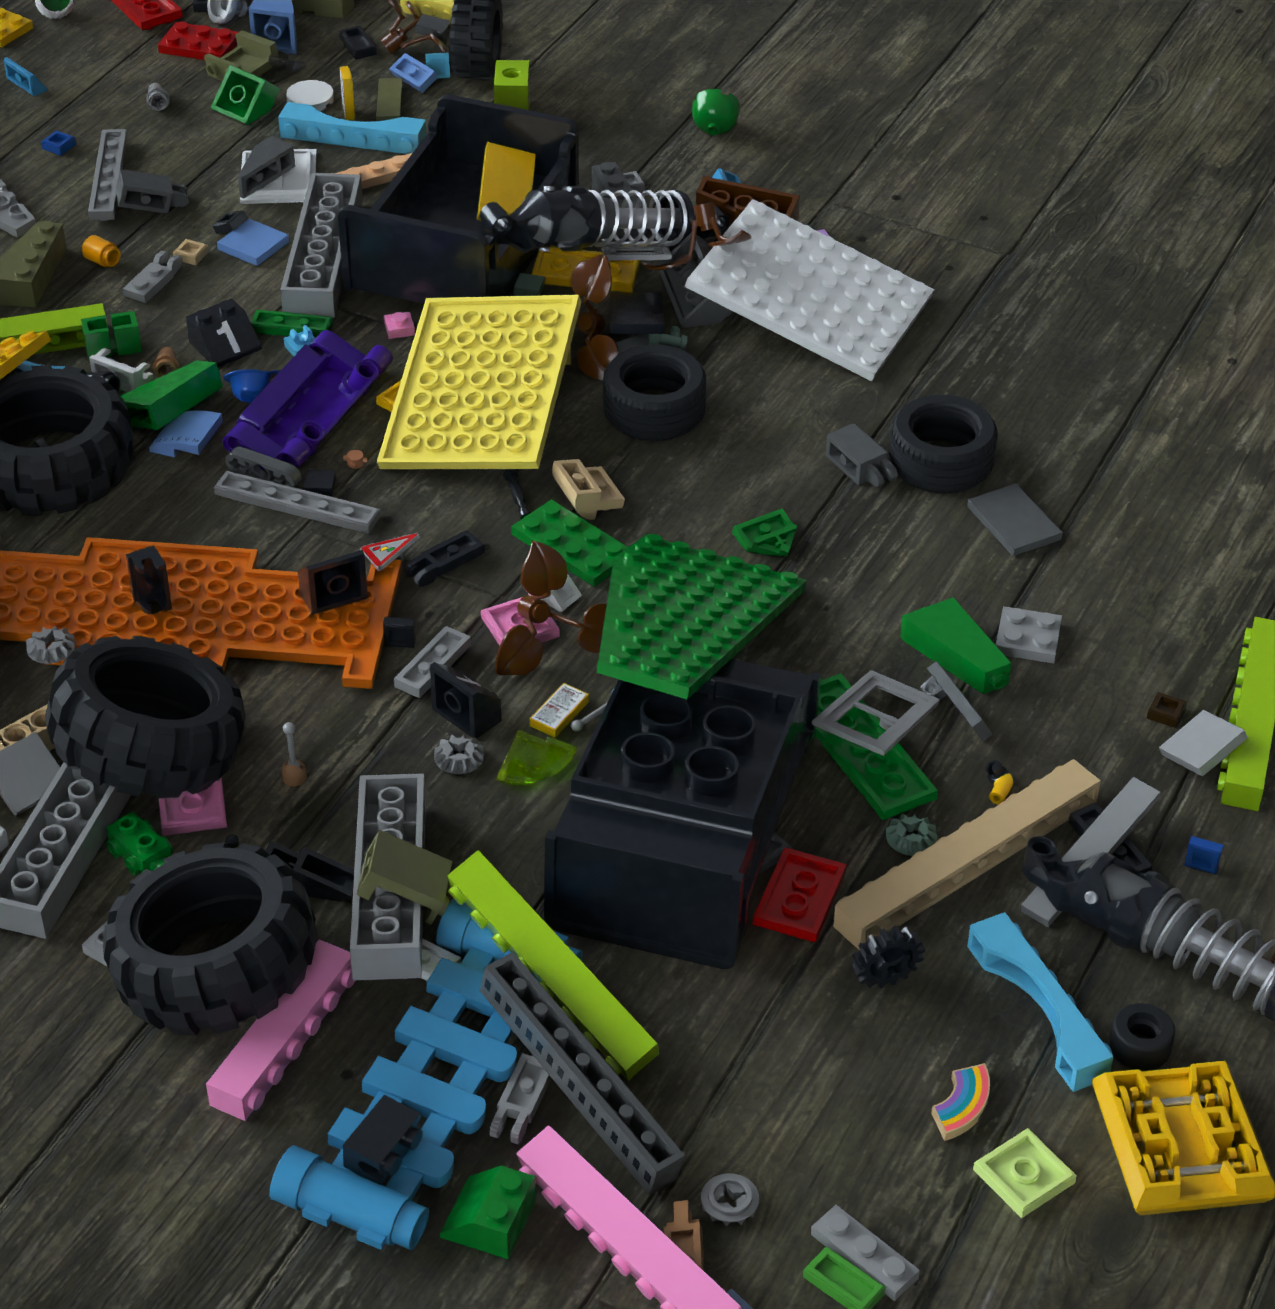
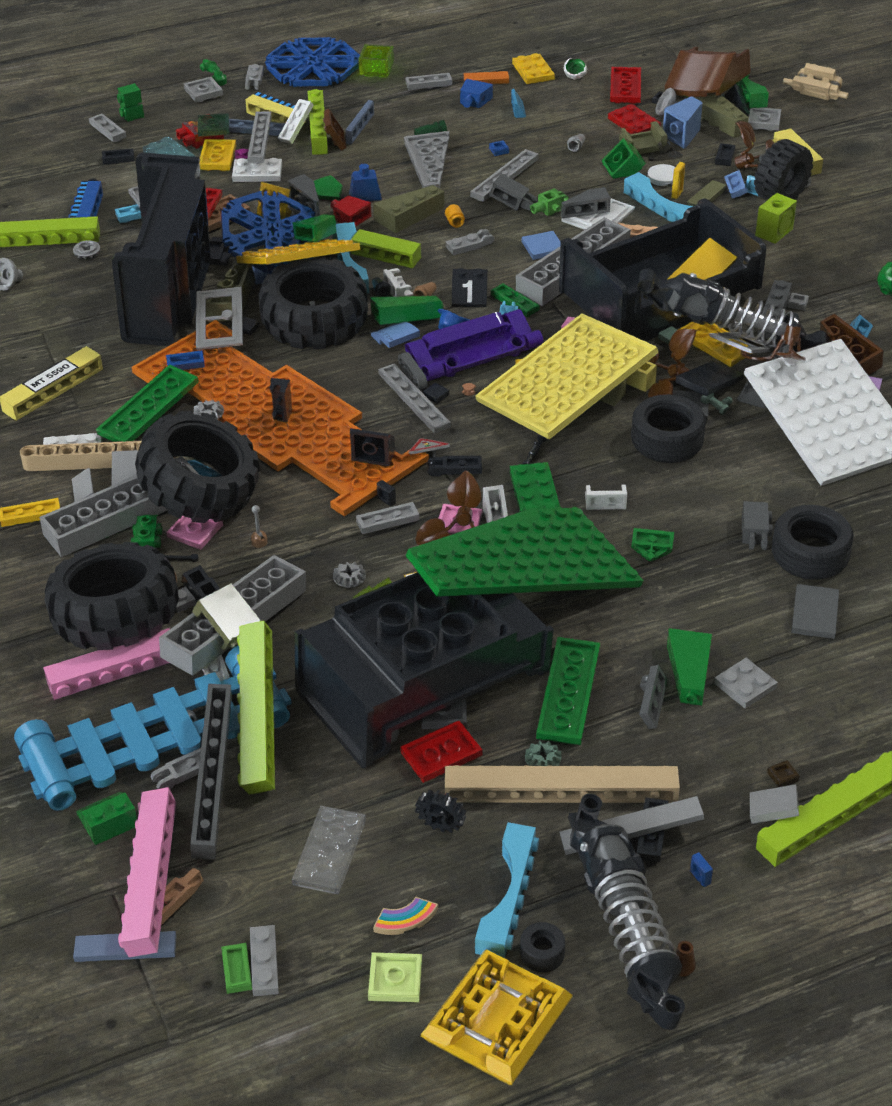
camera: 40 degrees right, 0 degrees up
green piece [81,311,142,360] -> none
tan tile [173,239,209,265] -> none
black tile [213,210,248,234] -> none
black brick [343,1095,423,1185] -> none
black slope [430,662,502,739] -> none
tan brick [552,459,625,520] -> none
light grey gear [701,1173,759,1227] -> none
light grey door [812,670,940,756] -> none
arm [985,760,1013,805] -> none
none -> clear plate [292,806,366,895]
none -> bright green piece [530,188,568,216]
none -> white hinge [585,485,627,510]

